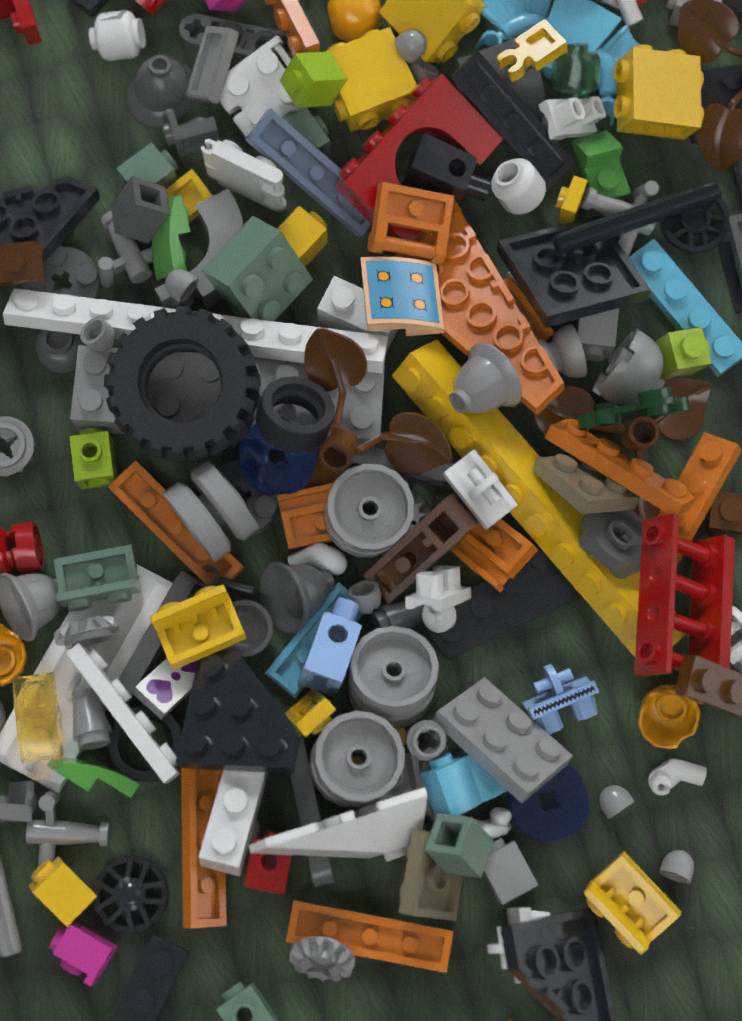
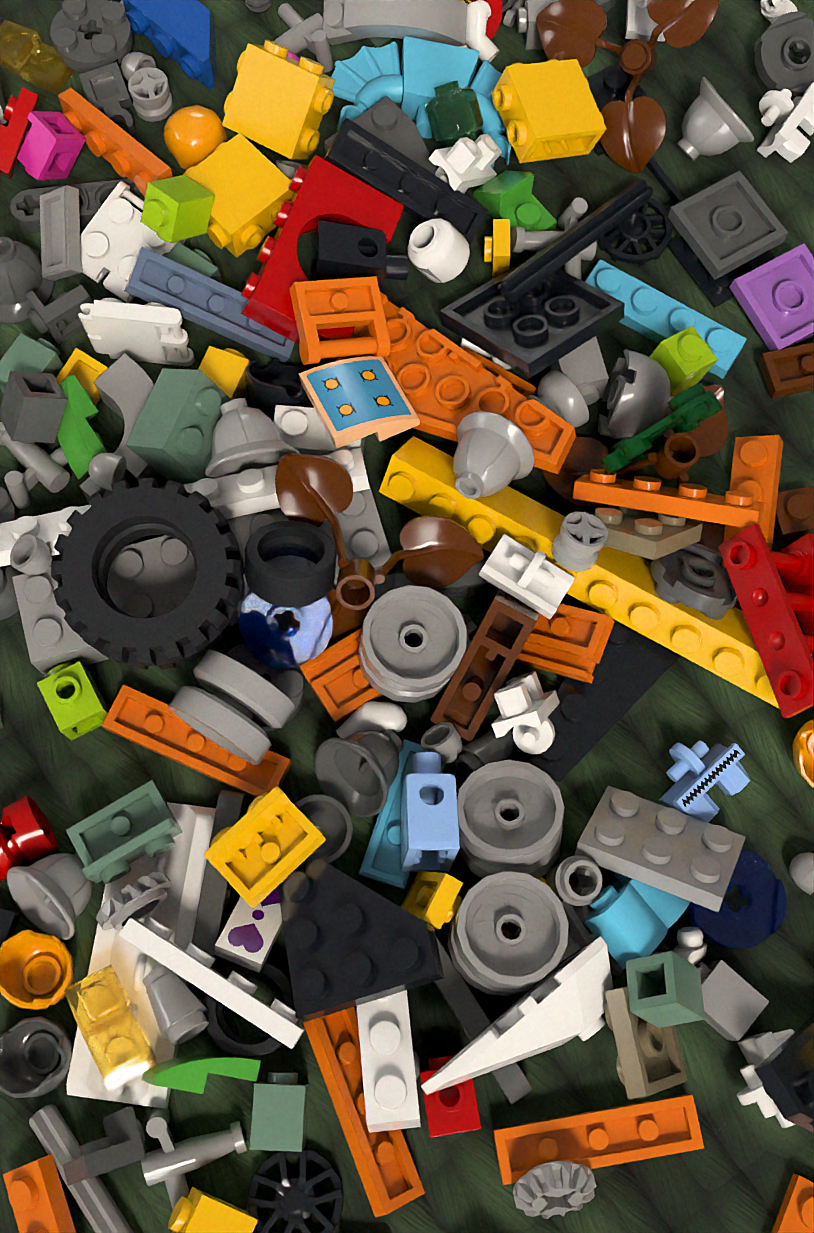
camera: 20 degrees left, 5 degrees down
black hand [197,565,254,595] -> none
light grey hinge [395,30,427,63] -> none
yellow plate [497,19,568,82] -> none
none -> light grey hat [205,398,300,478]
none -> black hair [245,359,310,415]
none -> sand green brick [250,1072,309,1152]
none -> light grey wheel [551,512,608,572]

